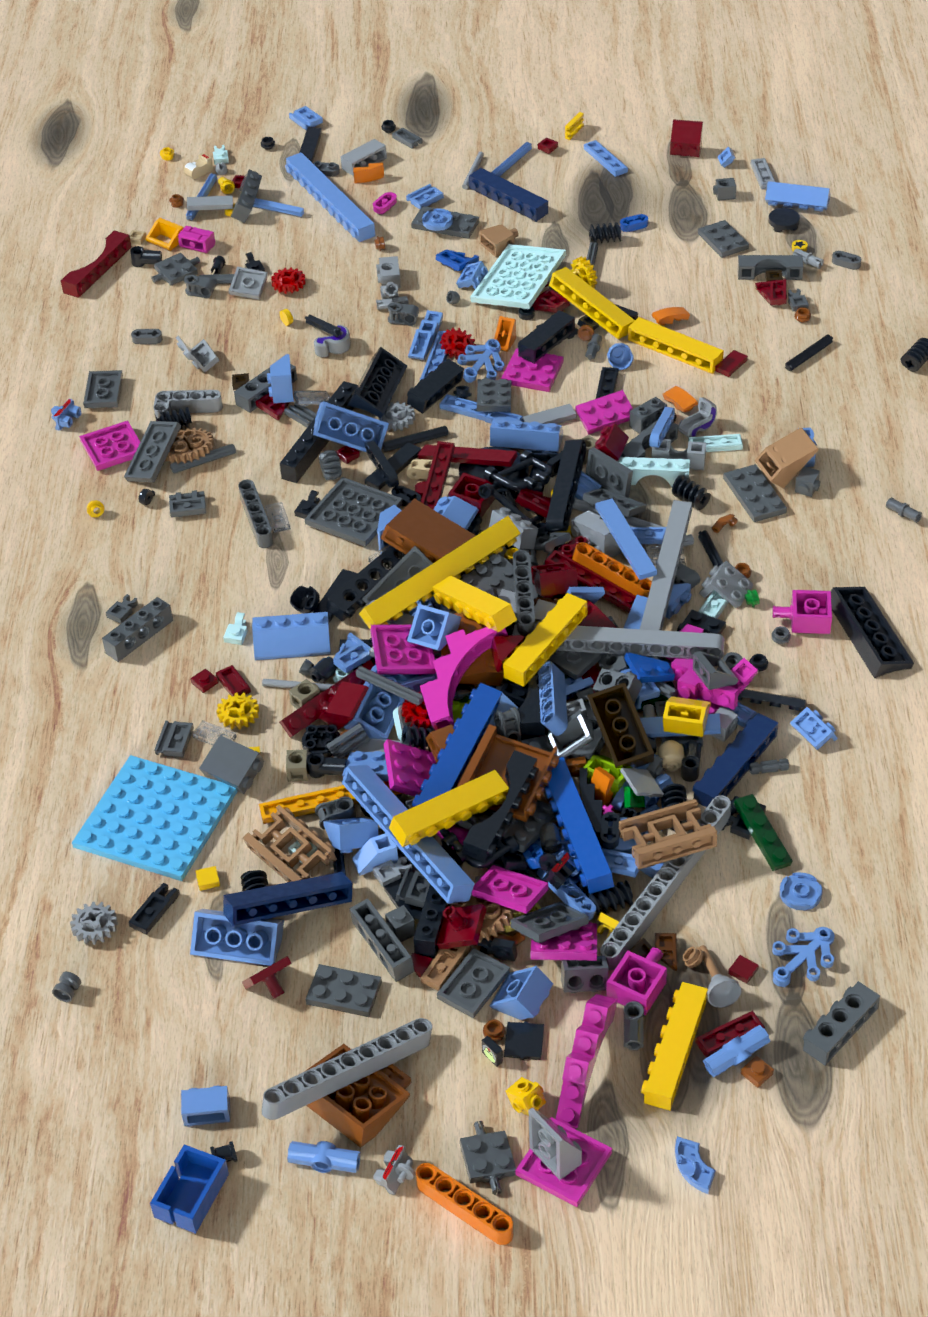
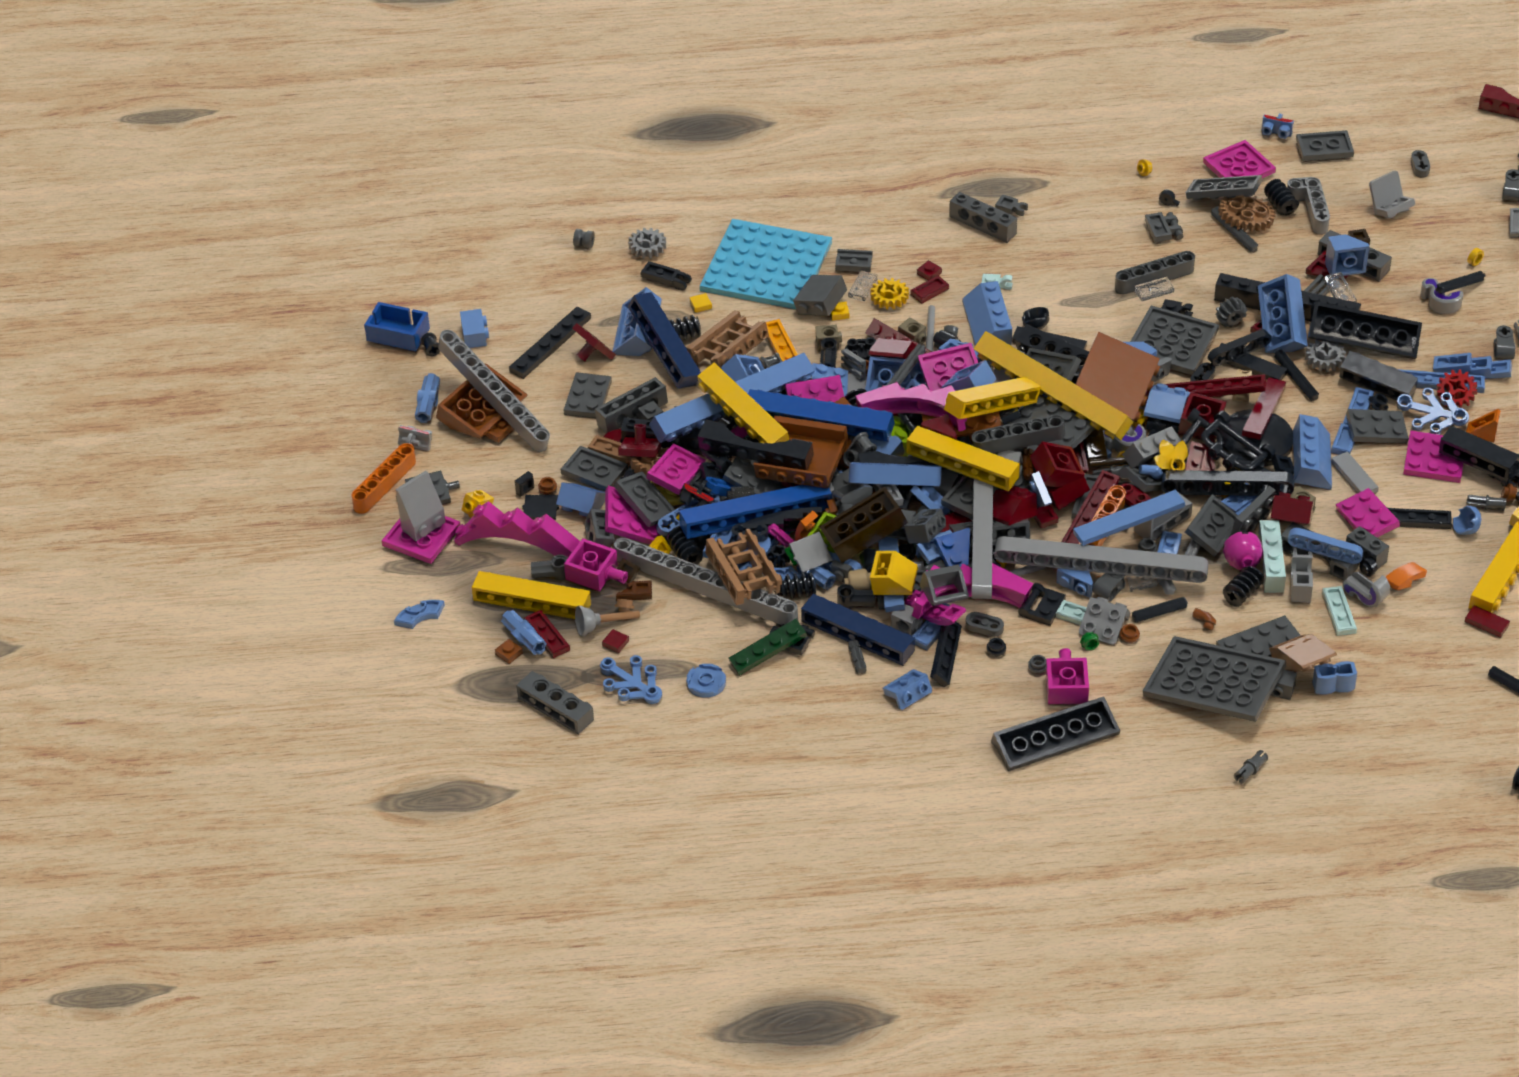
camera: 85 degrees right, 0 degrees up
none -> black plate [509,307,591,379]
none -> medium blue arm [1139,465,1163,479]
none -> dark grey plate [1143,636,1286,722]
none -> yellow plate [1154,440,1188,470]
none -> dark pink cylinder [1223,532,1263,571]

